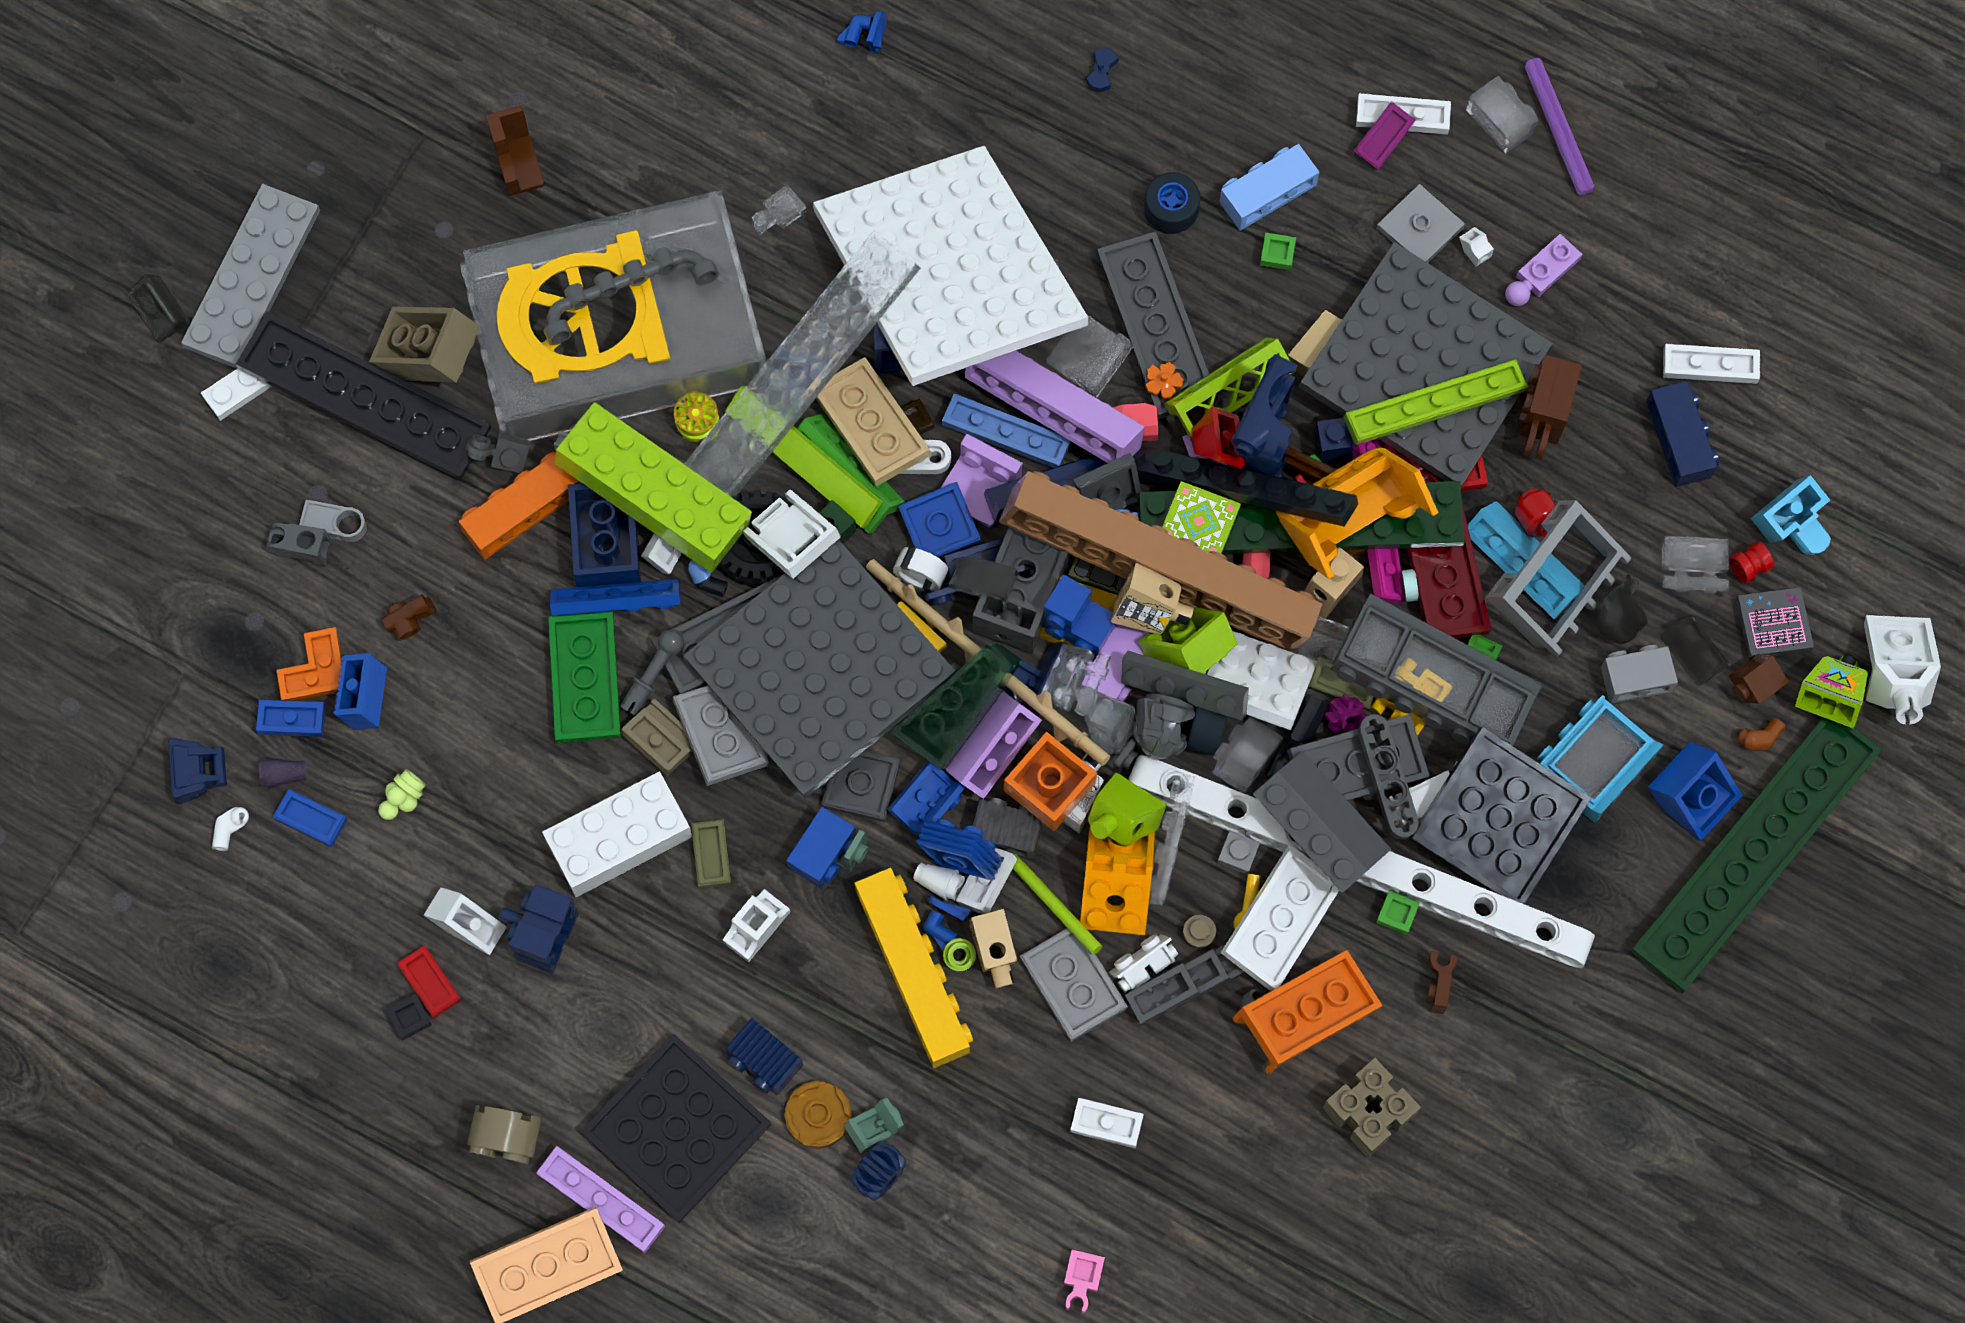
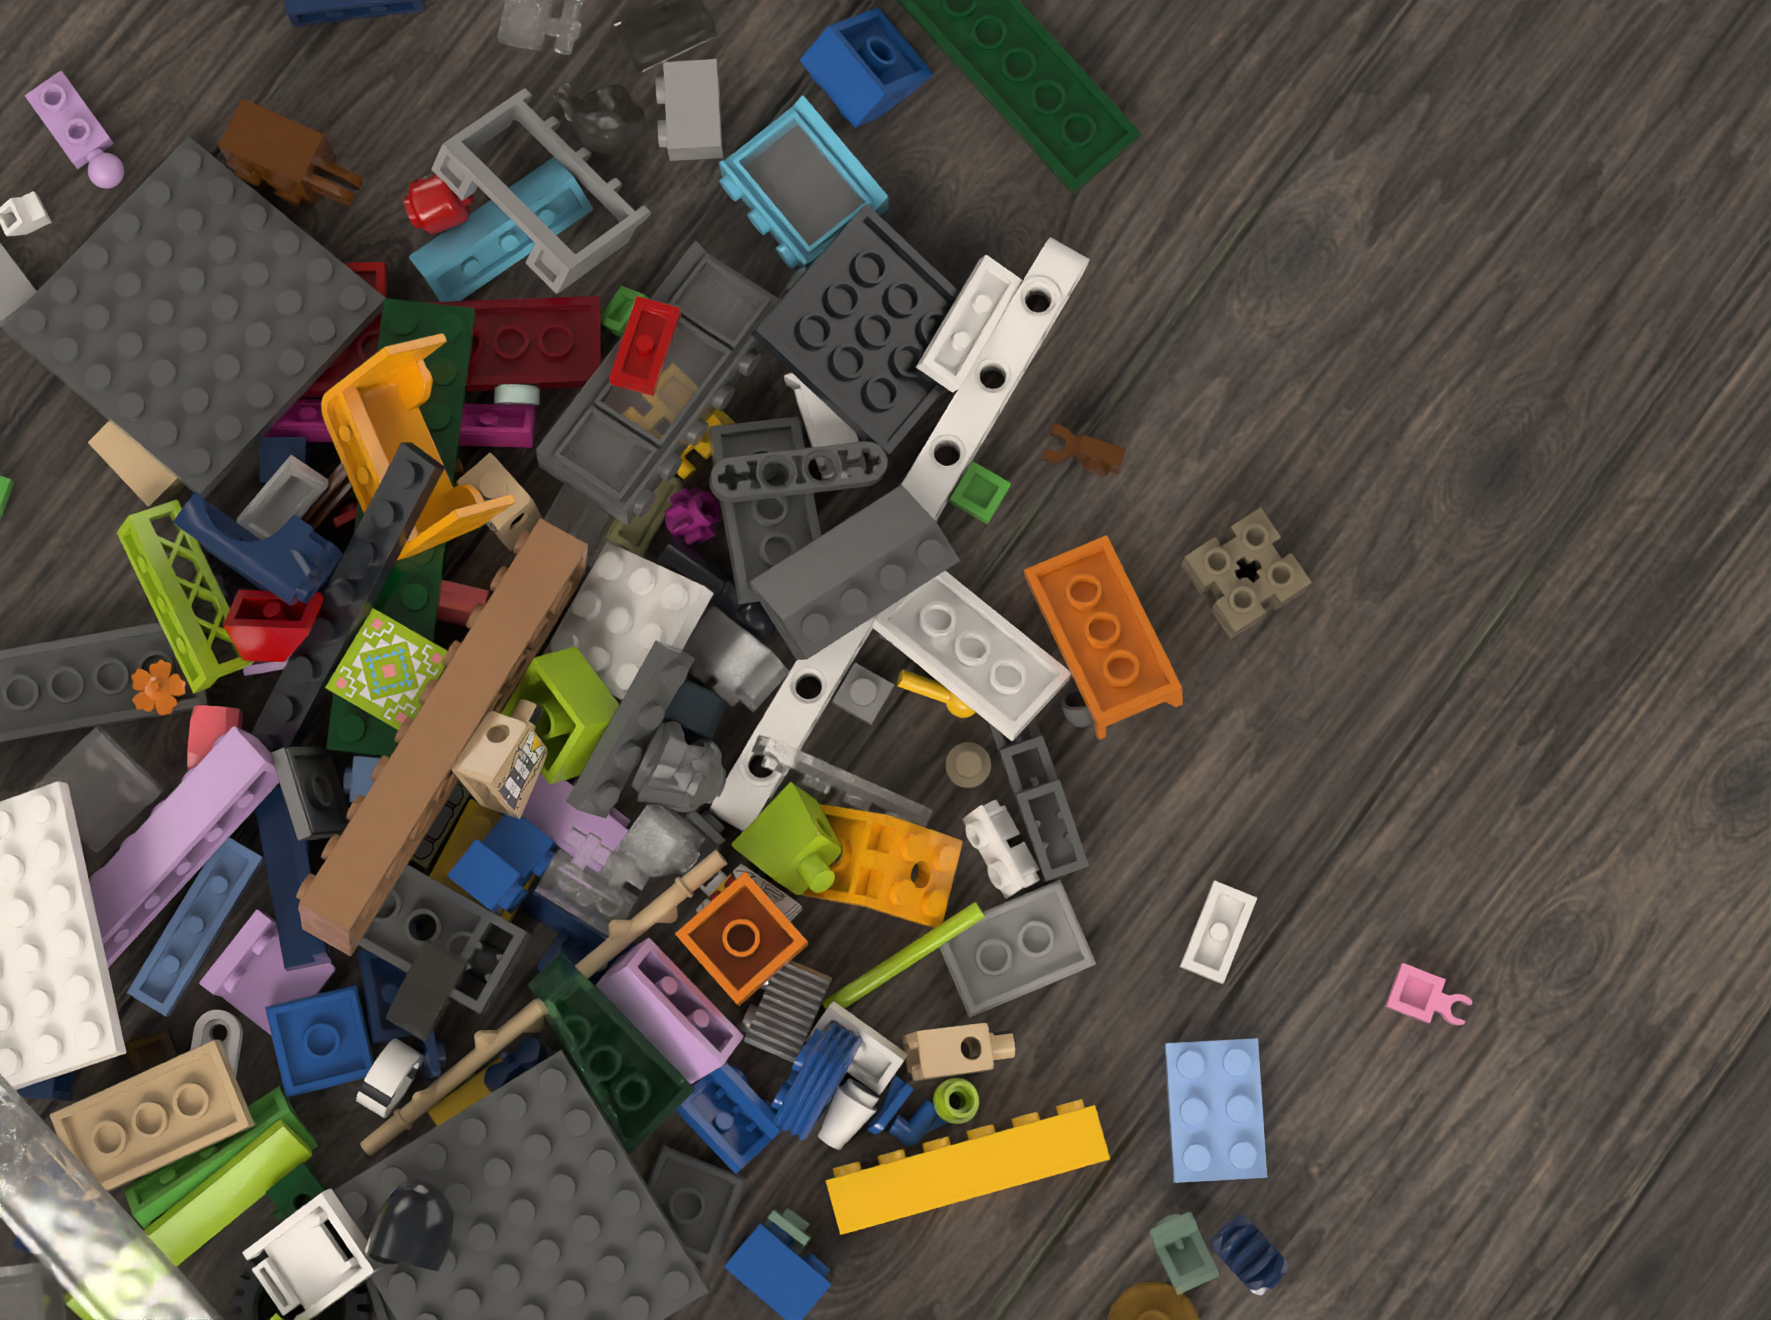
camera: 80 degrees left, 10 degrees up
lime tile [1343,359,1528,445] -> none
none -> white tile [236,455,328,540]
none -> black piece [364,1179,453,1271]
none -> dark blue piece [484,1038,548,1093]
none -> red plate [609,296,681,396]
none -> white plate [916,255,1023,392]
none -> light blue plate [1165,1038,1267,1183]

